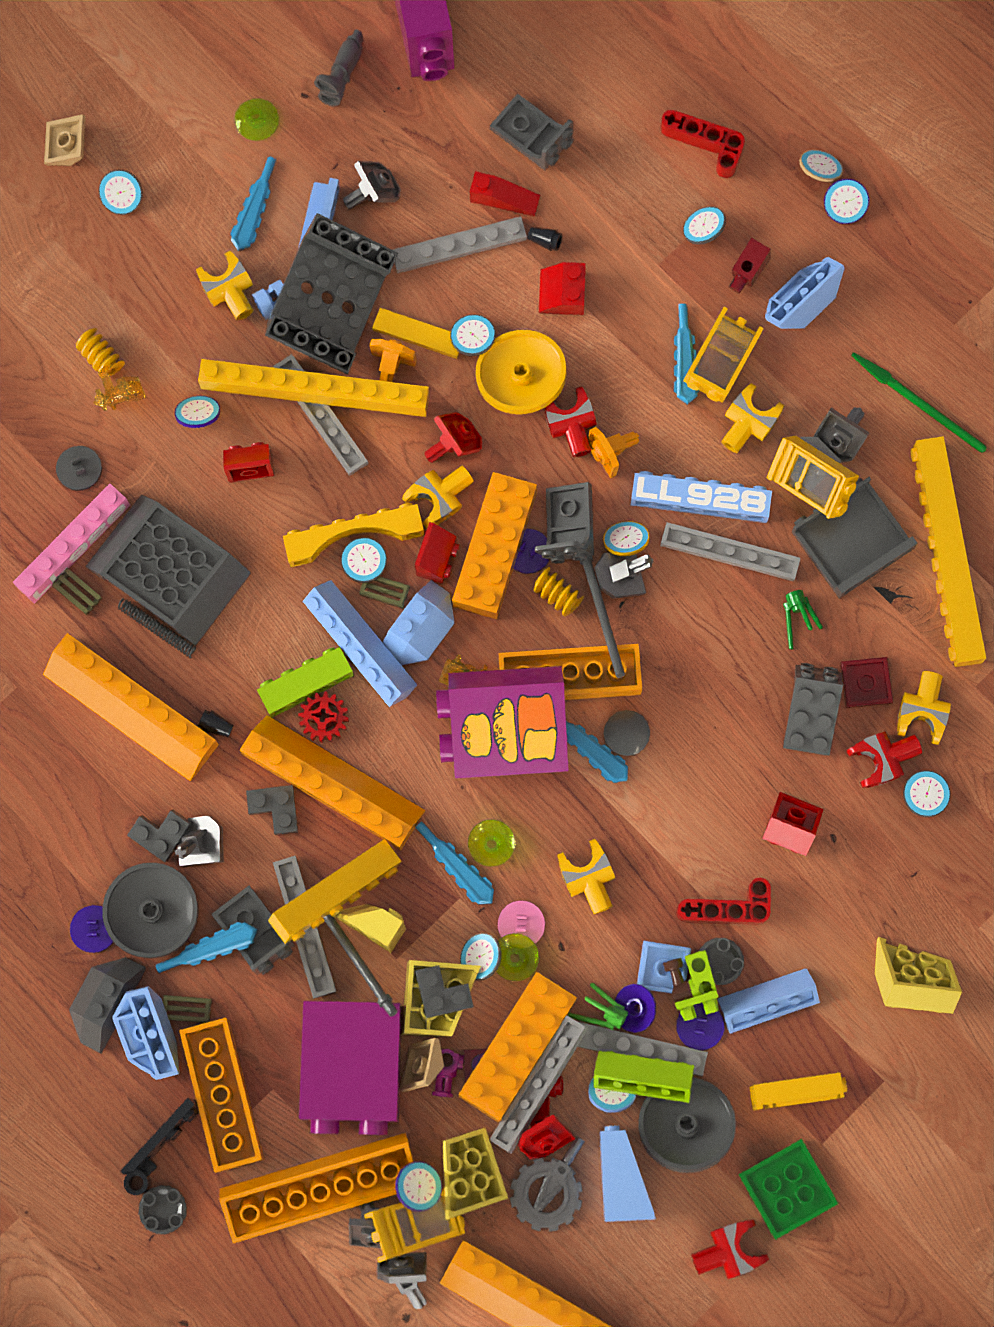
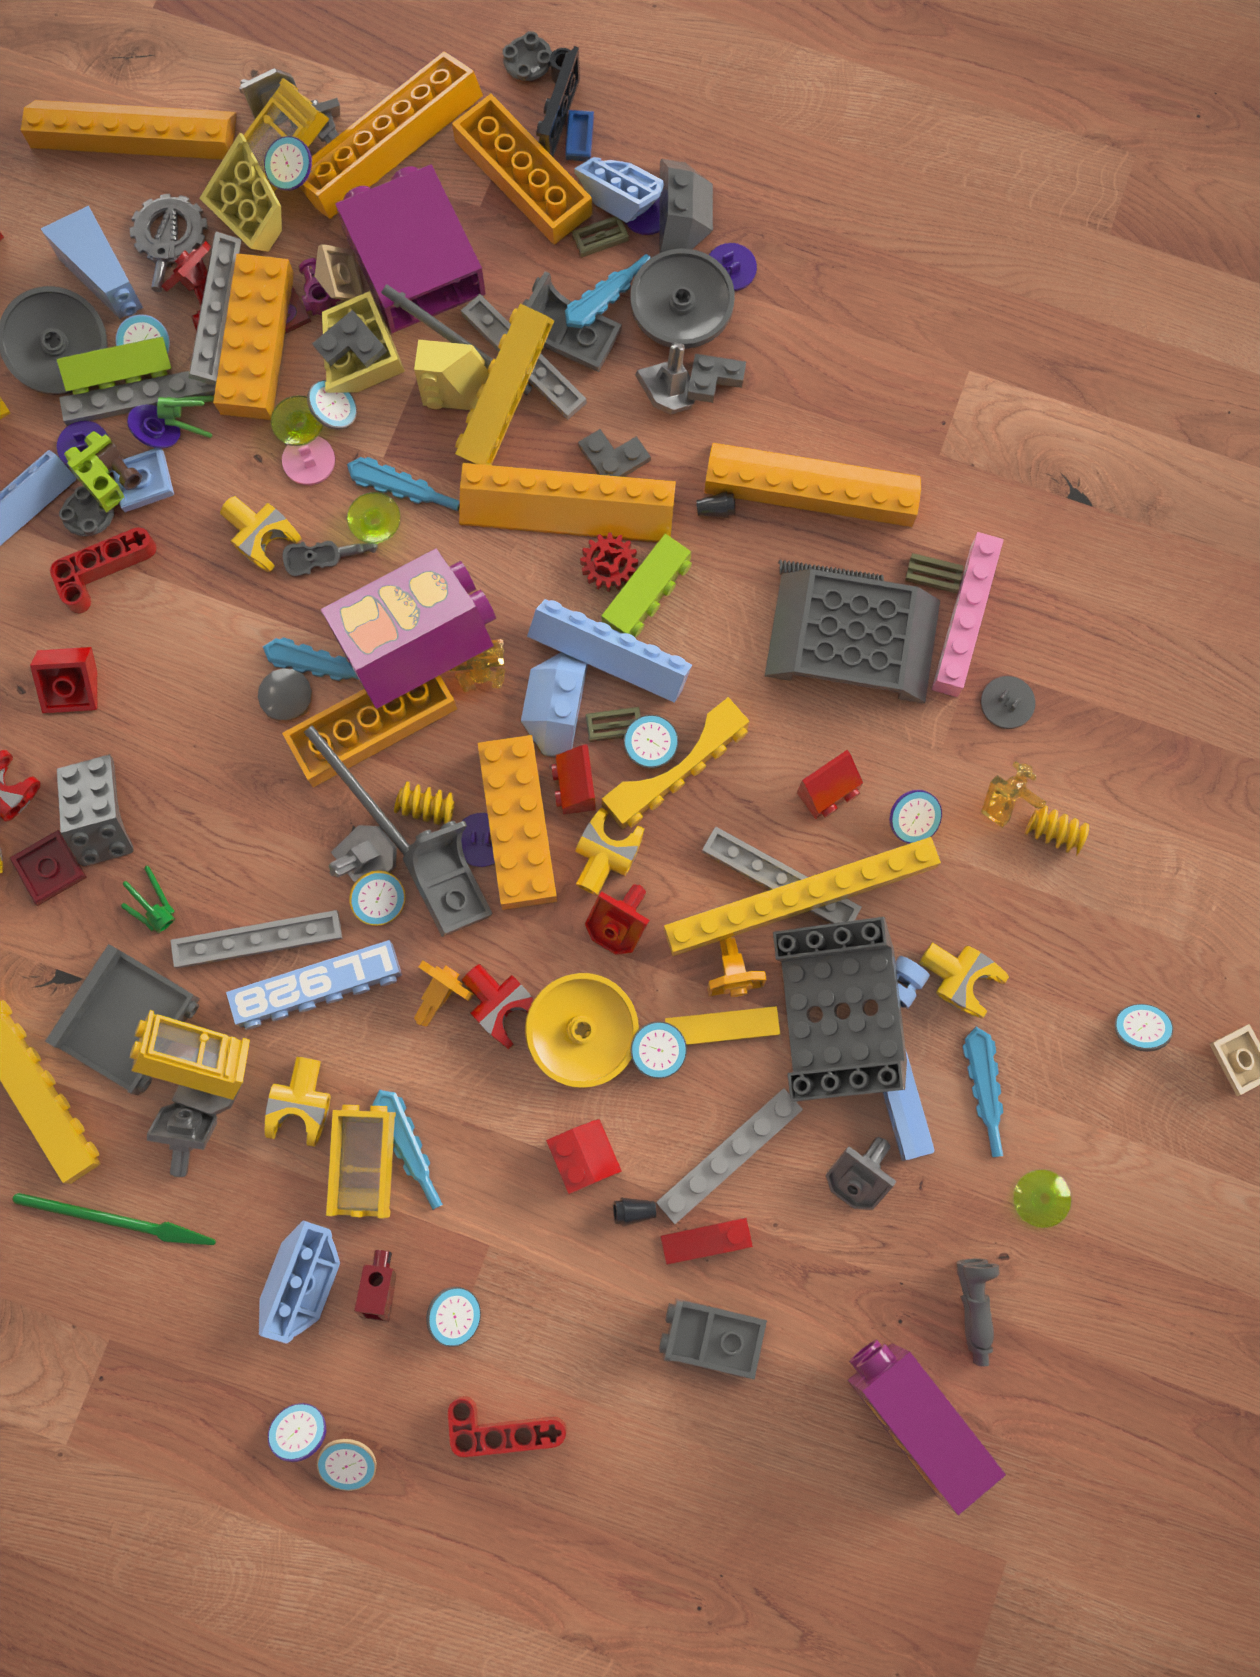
camera: 150 degrees right, 0 degrees up
none -> dark grey piece [283,540,378,577]
none -> blue tile [565,110,594,162]

